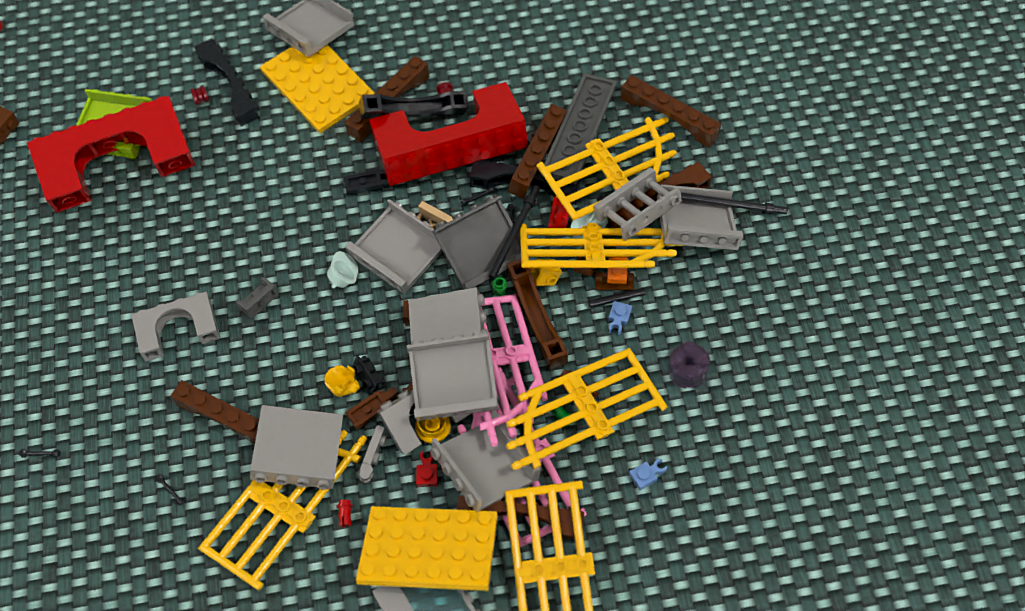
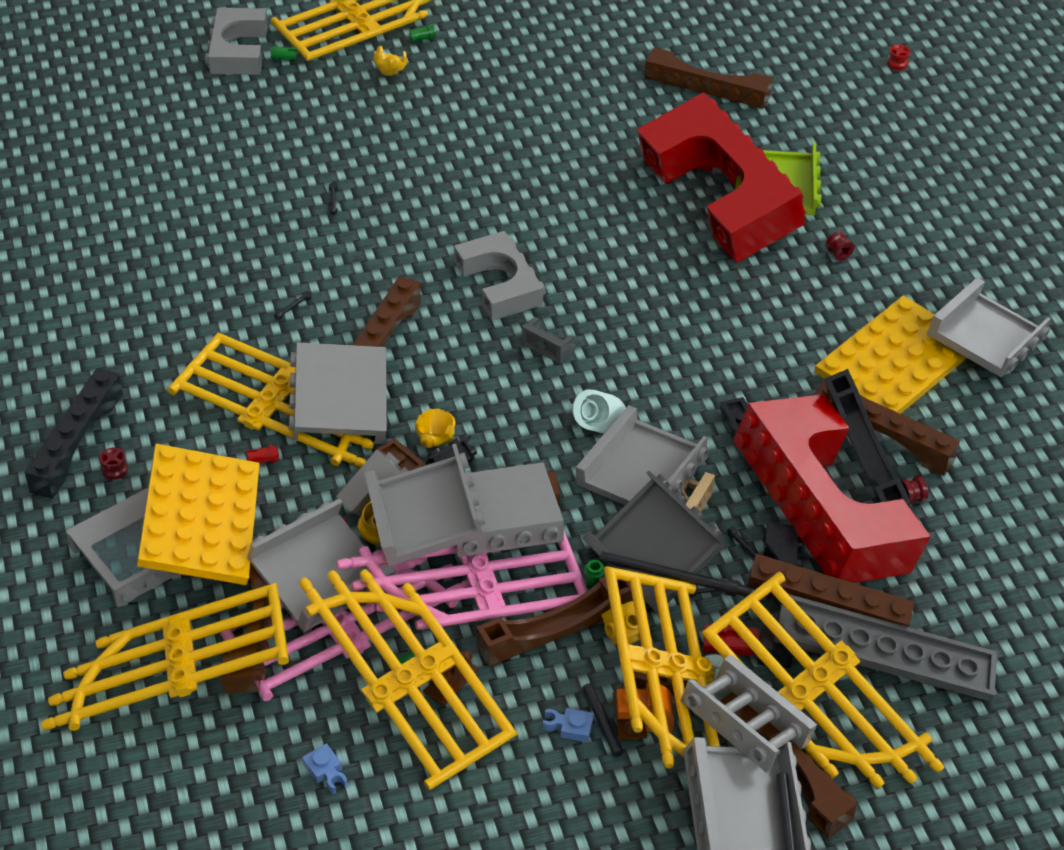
camera: 80 degrees right, 15 degrees down
black arch [194,38,260,127] -> none
light grey hinge [359,425,387,484] -> none
reddish brown arch [620,75,721,148] -> none
clear purple brick [668,341,710,389] -> none

